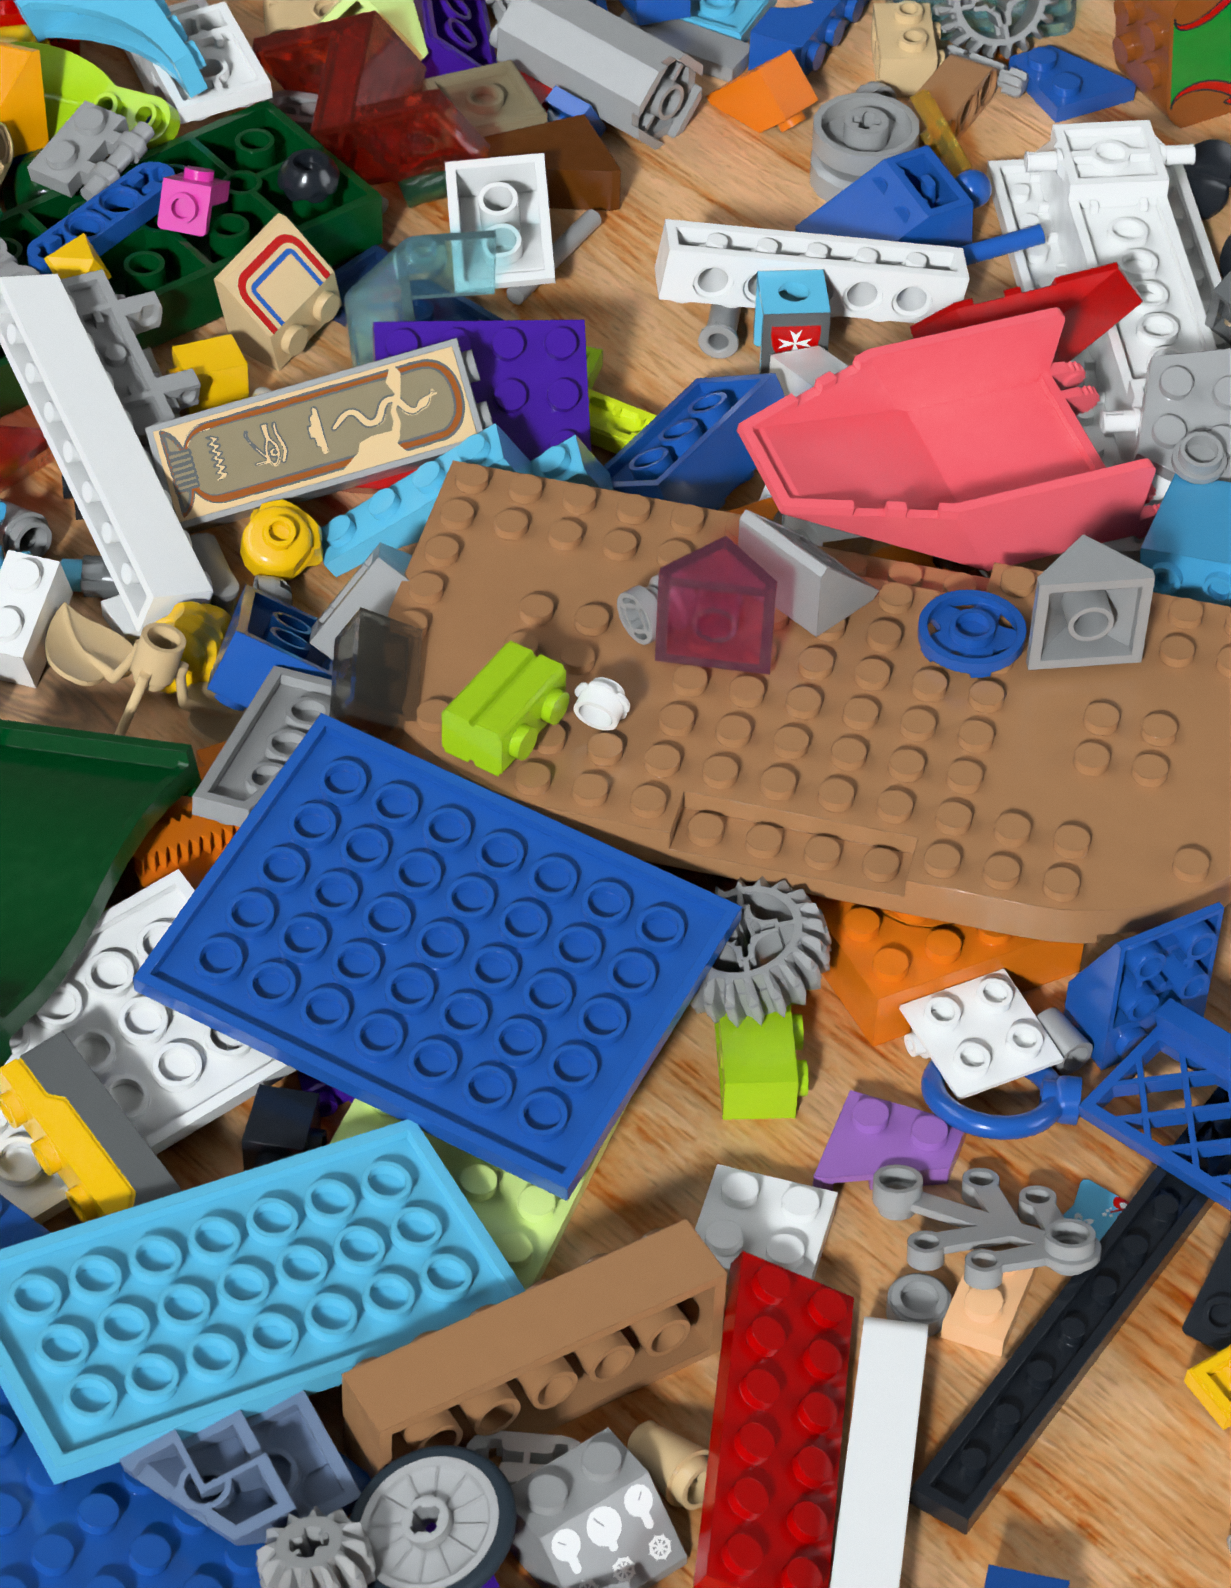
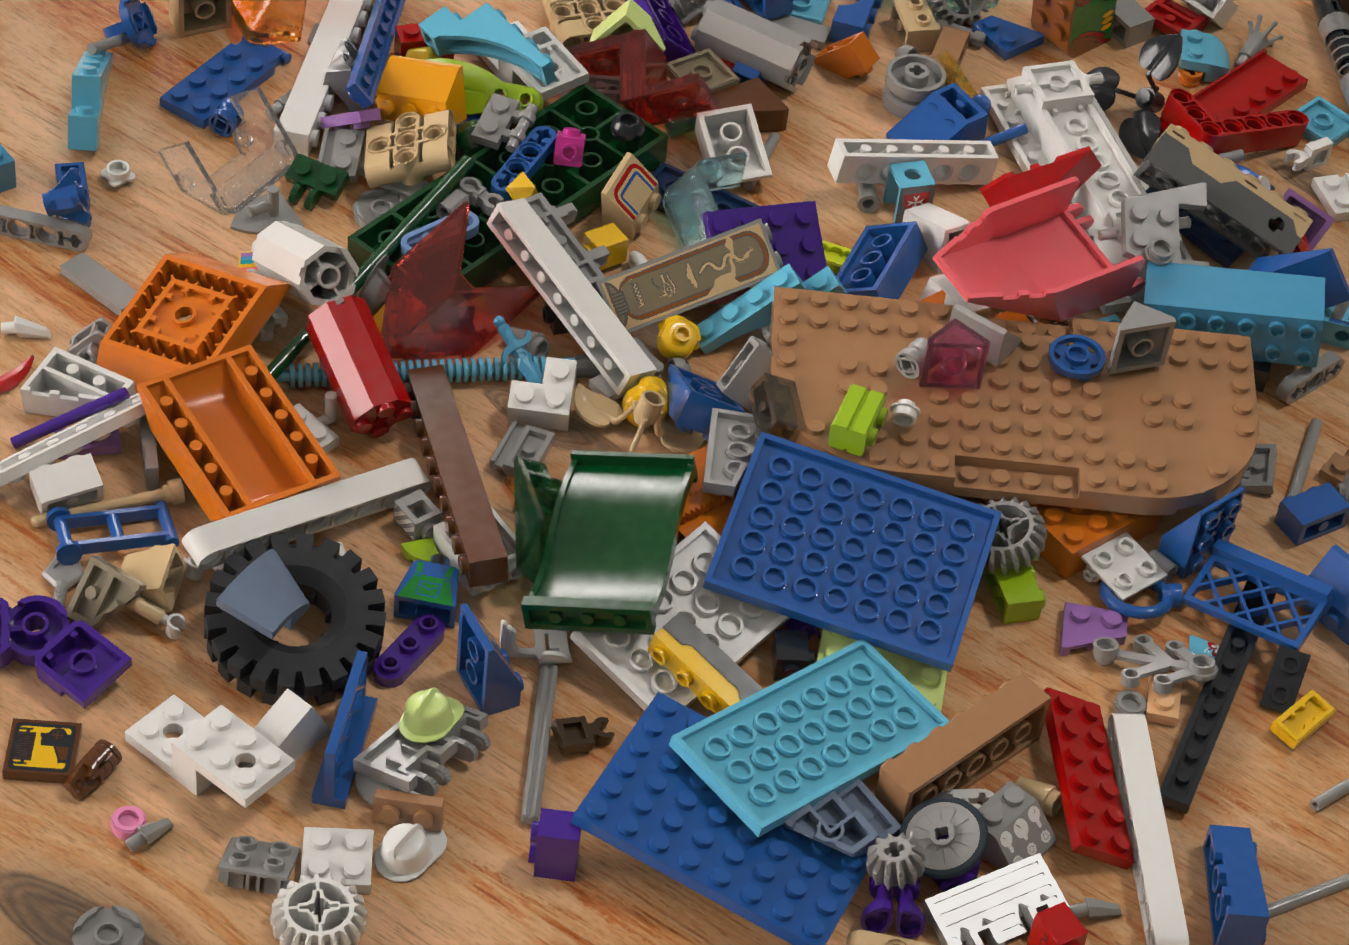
camera: 15 degrees left, 0 degrees up
white plate [695,1164,838,1284] -> none

